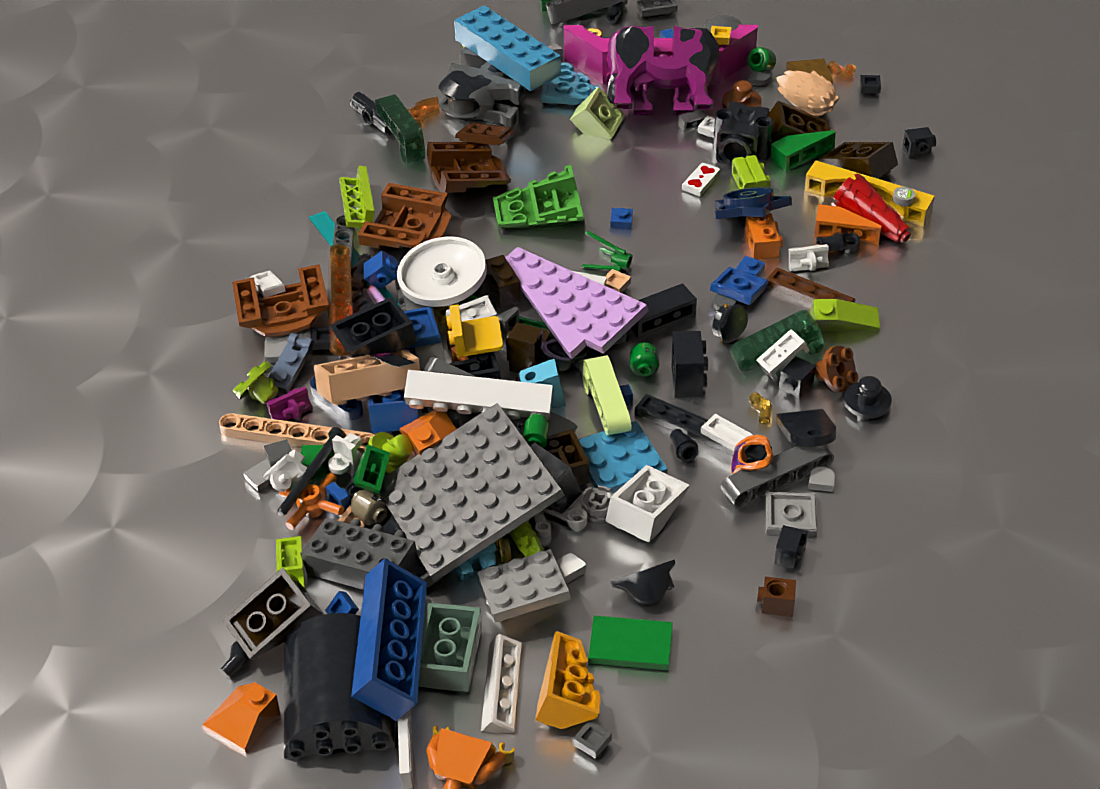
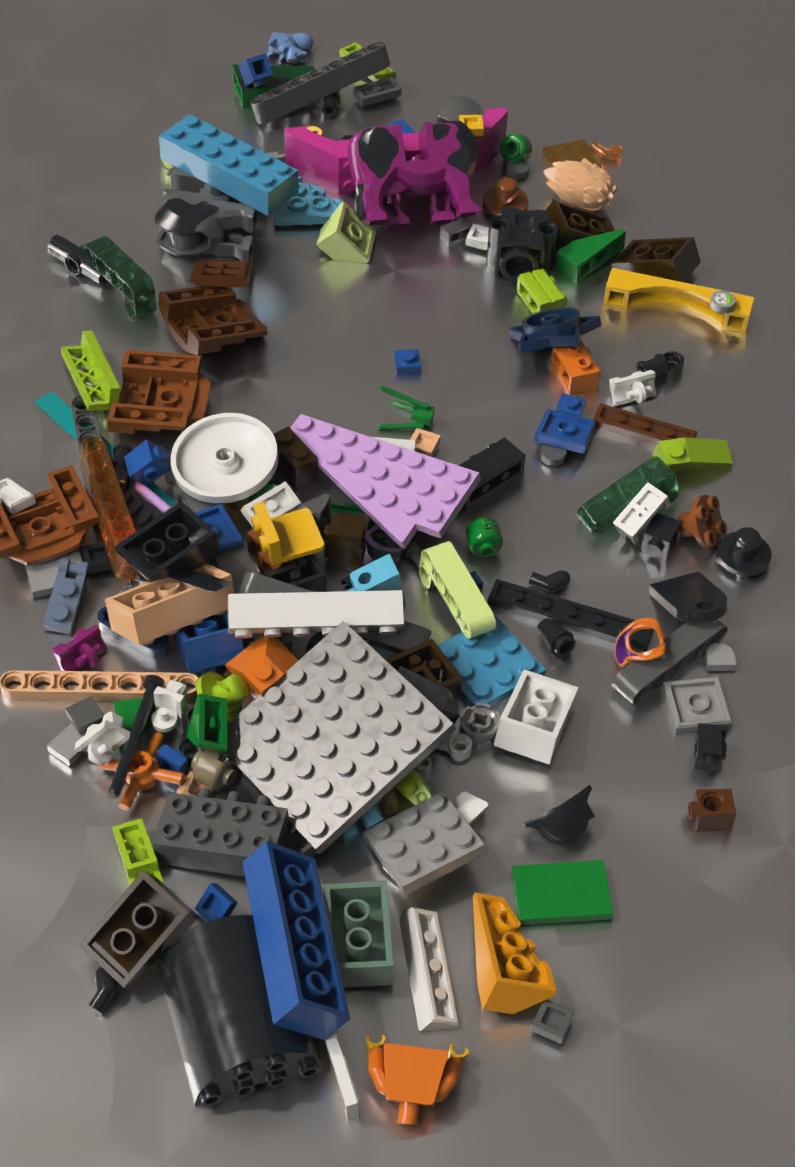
camera: 15 degrees left, 5 degrees up
orange slope [202,682,281,753] -> none
lime plate [233,361,278,405] -> none
clear orange tile [401,97,440,129] -> none
bright green wedge [493,164,585,229] -> none
green brick [523,414,549,448] -> none
black brick [671,331,708,398] -> none
white tile [682,162,720,197] -> none
white tile [701,414,753,451] -> none
black piece [712,303,748,343] -> none
clear yellow arm [748,392,772,425] -> none
orange slope [814,204,881,245] -> none
red cone [832,173,911,244] -> none
black plate [860,75,881,94] -> none
black brick [903,127,936,158] -> none
none -> black arm [529,570,571,593]

